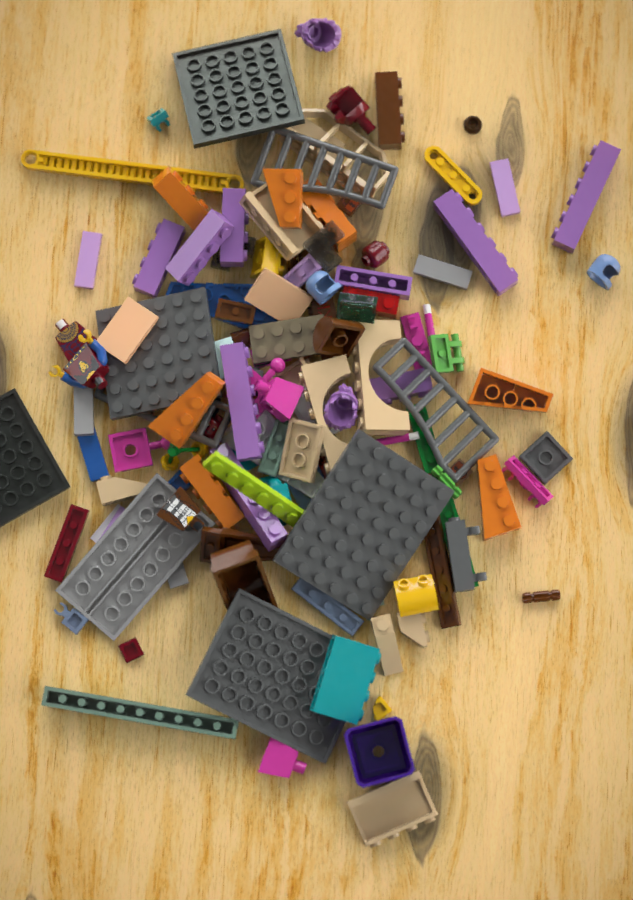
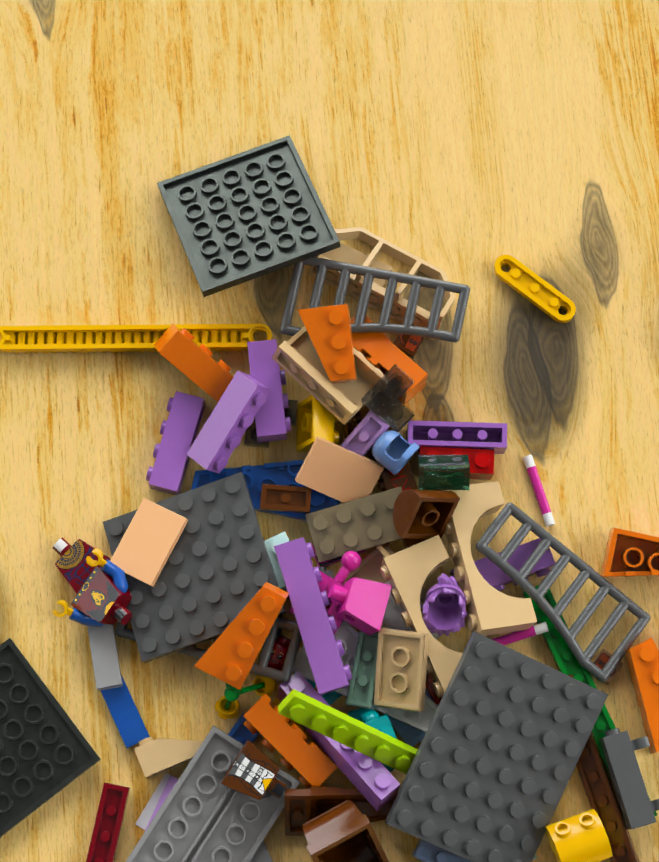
camera: 15 degrees left, 5 degrees down
lavender tile [74,231,102,290] -> none
dark pink plate [108,427,170,473] -> none
teal tile [146,108,170,132] -> none
reddish brown tile [230,328,251,348] -> none
medium lavender hair [294,18,342,52] -> none
dark red piece [326,85,377,135] -> none
dark red head [361,240,390,269] -> none
reddish brown brick [375,71,405,150] -> none
dark pink plate [400,312,432,370] -> none
light grey tile [413,254,473,290] -> none
bright green plate [428,334,465,374] -> none
bright green axle [431,465,462,499] -> none
medium lavender brick [433,189,518,296] -> none
dark brown plate [463,116,482,135] -> none
lavender tile [489,158,520,217] -> none

